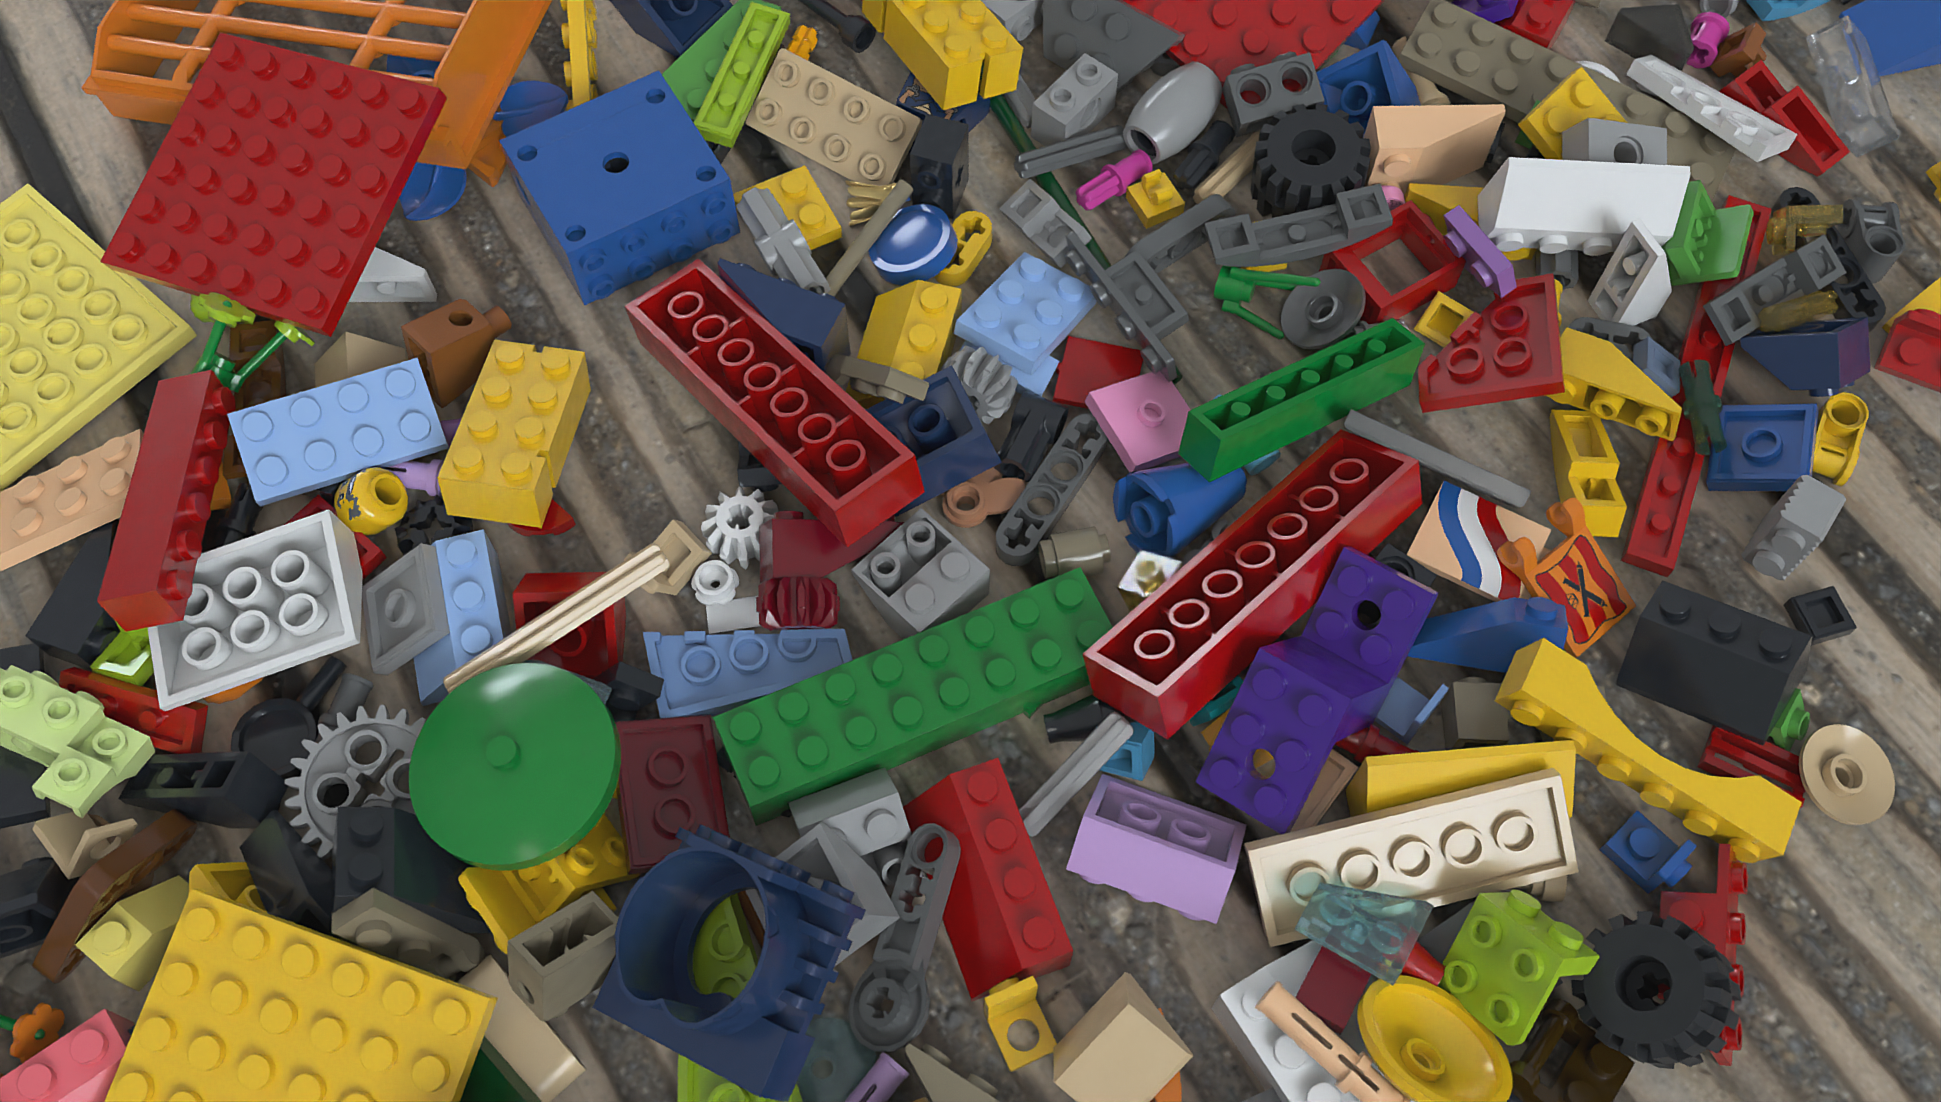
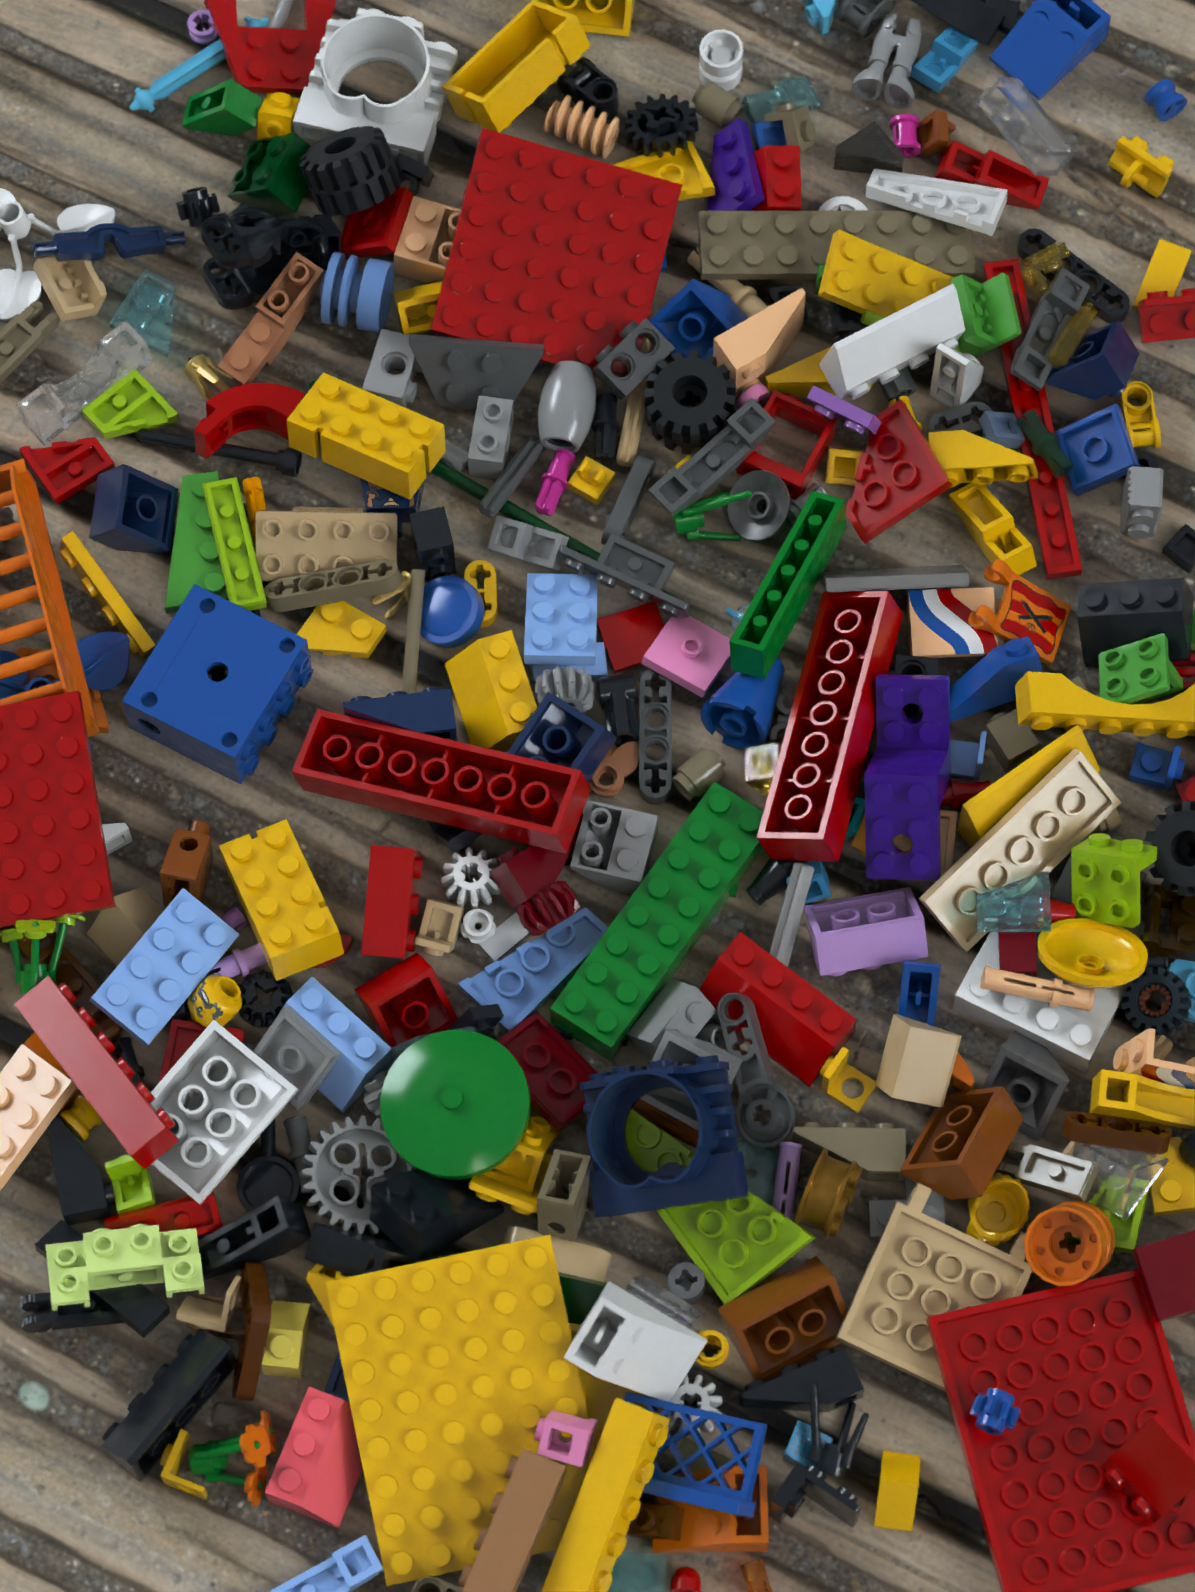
camera: 30 degrees left, 5 degrees up
dark tan plate [332,888,485,981] -> none
tan axle [443,543,669,694] -> none
light grey piece [736,187,831,294] -> none
dark tan hinge [826,354,929,404] -> none
light grey brick [1562,118,1667,165] -> none
dark grey piece [1837,199,1905,284] -> none
none -> dark tan beam [264,559,402,612]
none -> red wedge [361,845,423,959]
none -> blue slope [898,961,941,1026]
none -> bright green bracket [1099,633,1183,705]

